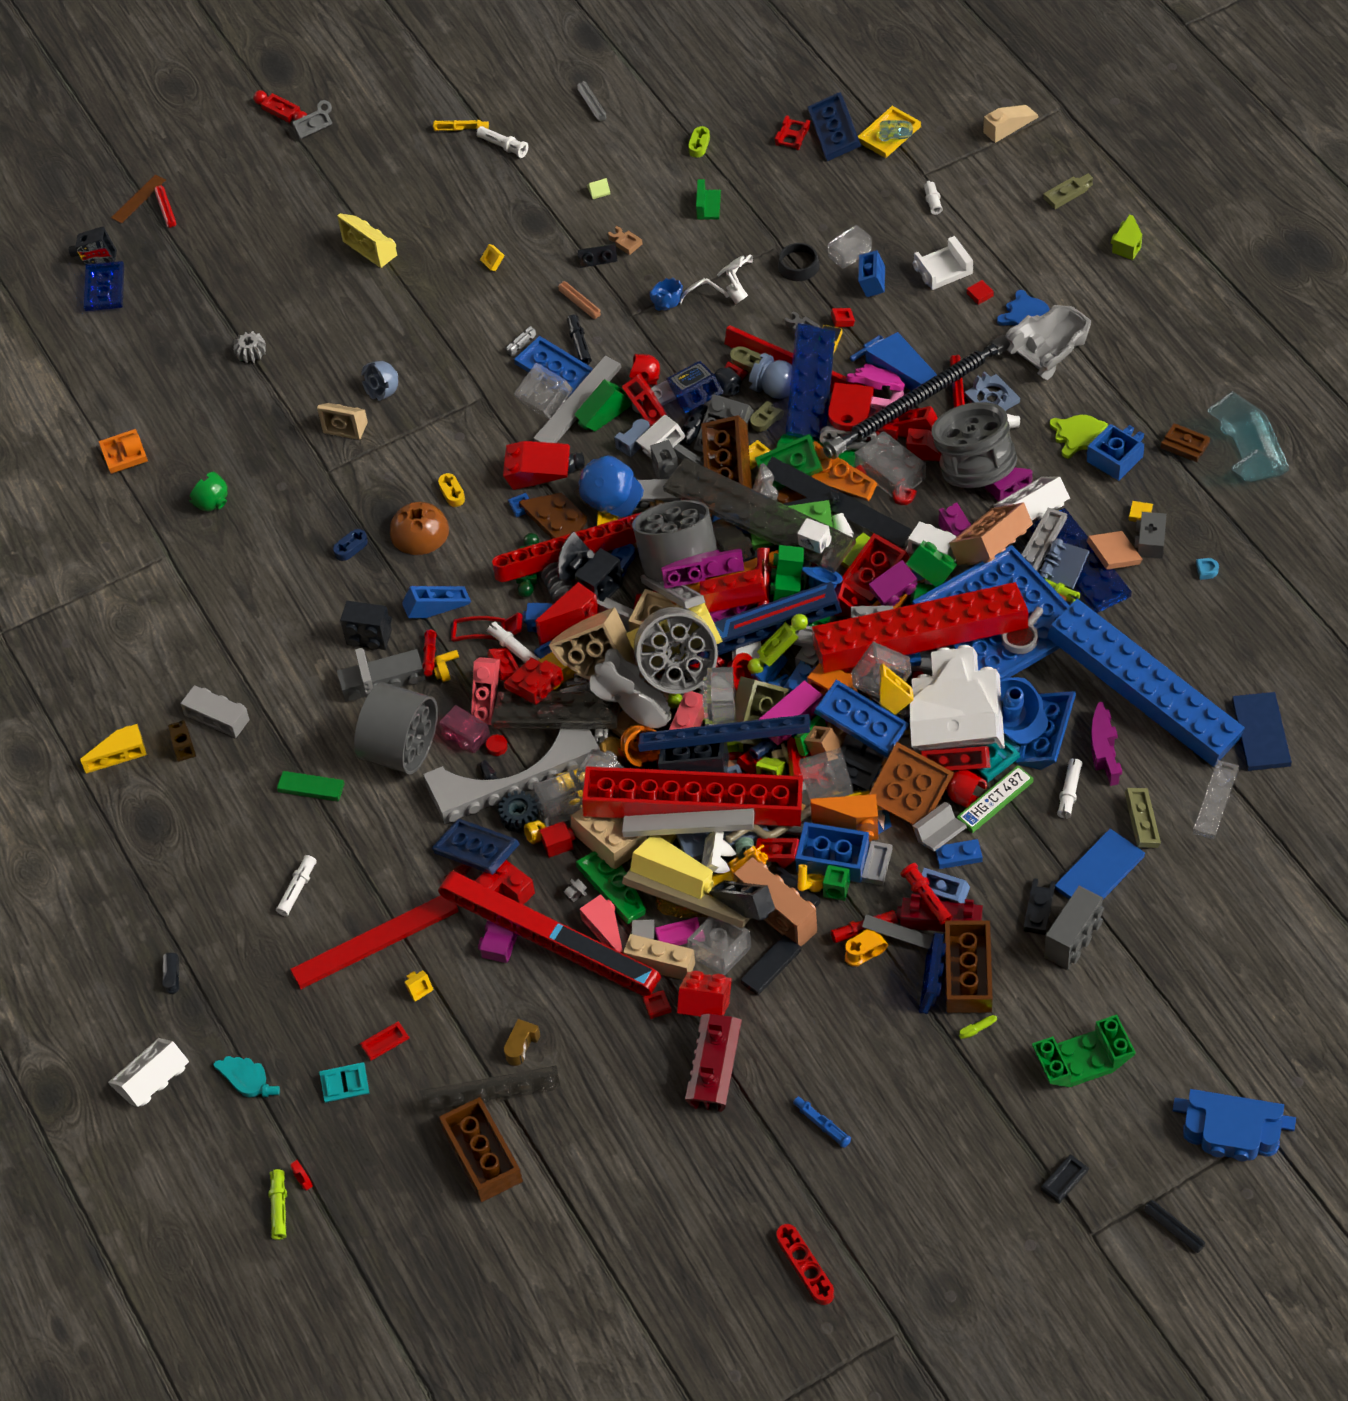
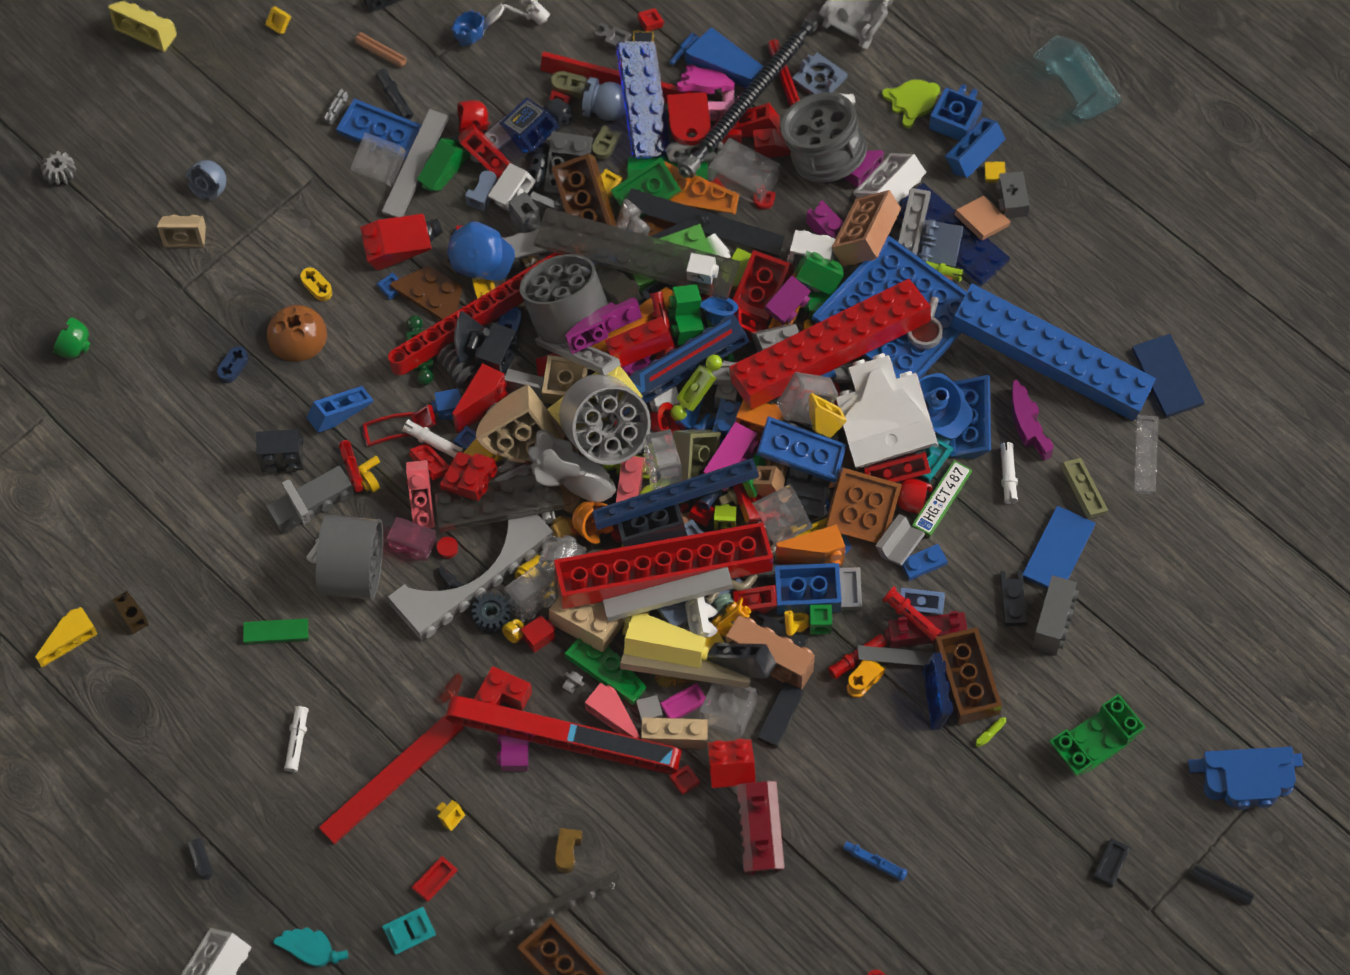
camera: 20 degrees left, 10 degrees up
light grey brick [180,685,250,738] -> none
dark blue tile [432,819,520,875] -> none
reddish brown plate [1160,423,1210,462] -> none
dark azure tile [1196,558,1219,580] -> none
none -> blue brick [945,117,1005,178]

